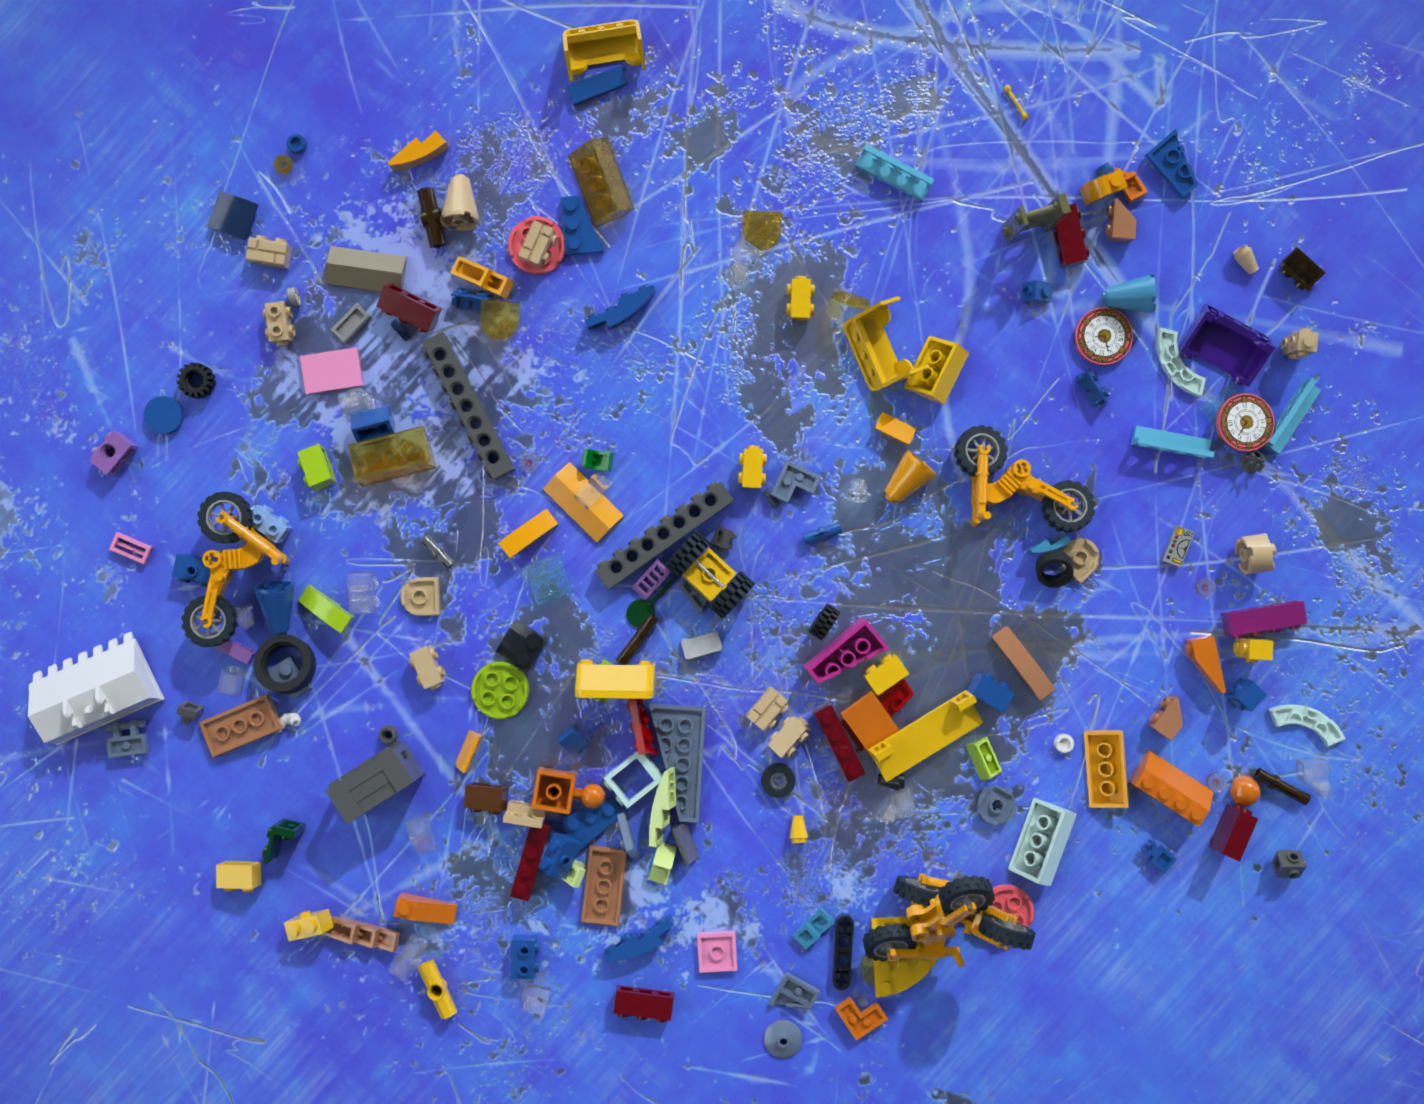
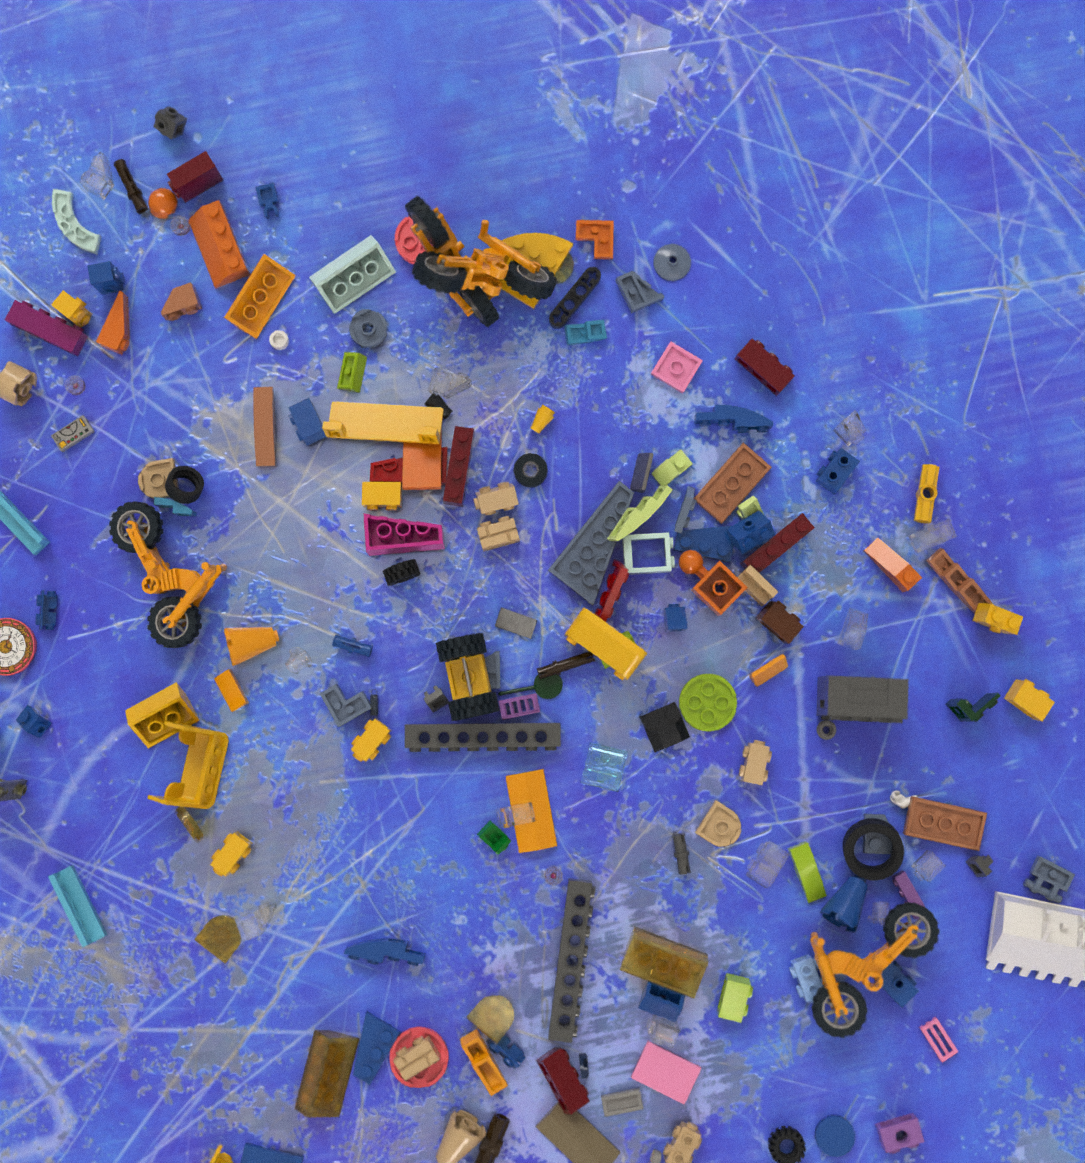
camera: 150 degrees left, 5 degrees down
light orange slope [499,509,558,558] -> none

